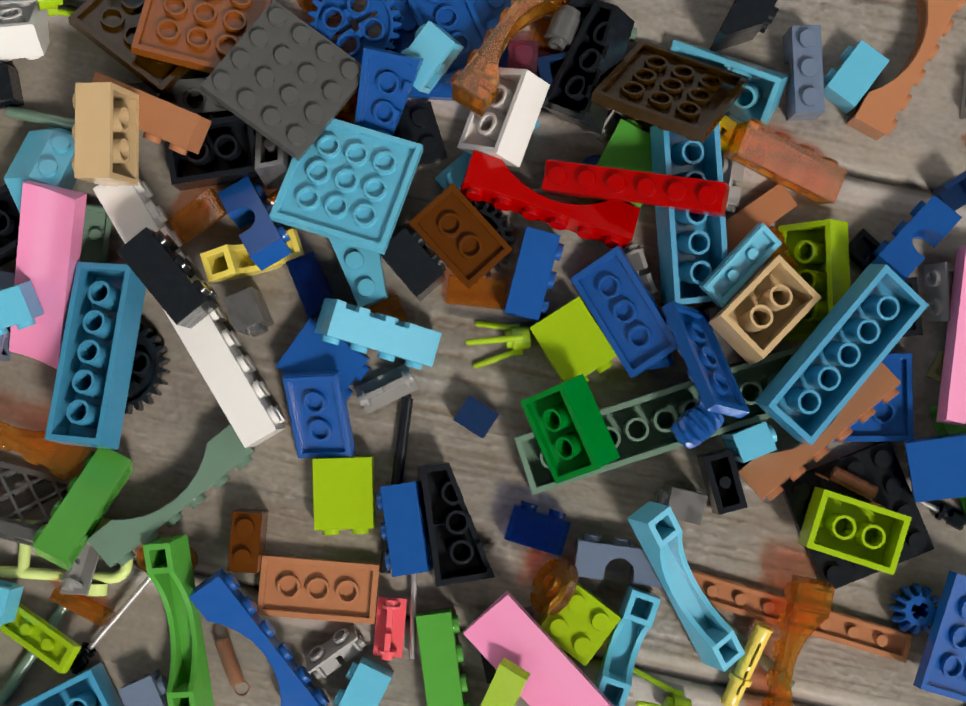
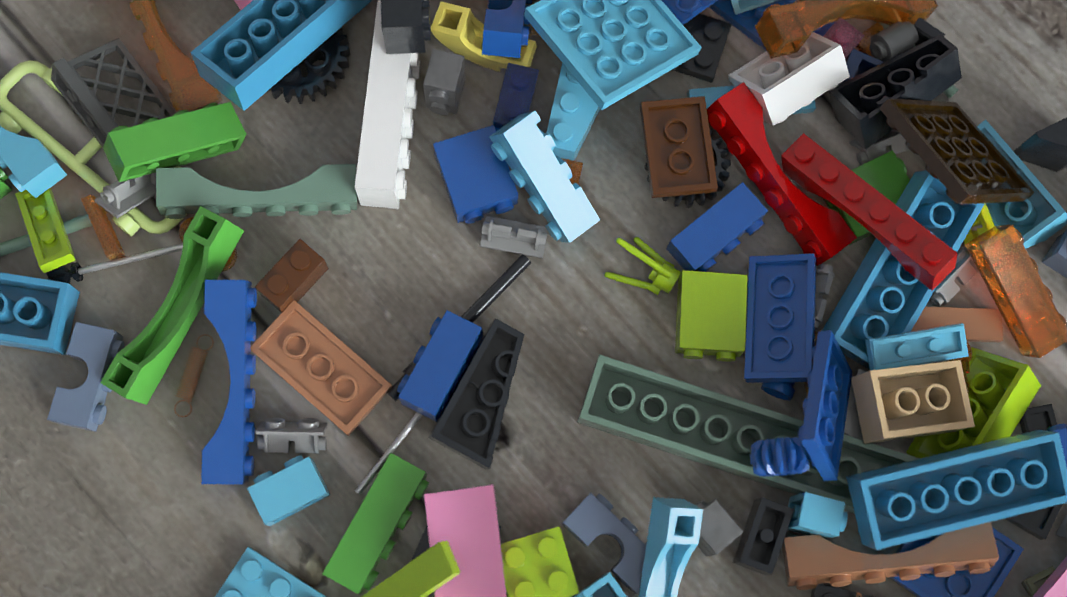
camera: 30 degrees right, 10 degrees down
blue tile [282,370,356,458] -> none
lime brick [312,456,376,535] -> none
coral hinge [373,596,407,660] -> none
black brick [379,228,446,301] -> none
clear orange tile [446,274,507,310] -> none
dark blue panel [454,395,499,438] -> none
clear blue brick [503,500,571,557] -> none
green slope [520,374,620,484] -> none
clear orange tile [530,557,578,616] -> none

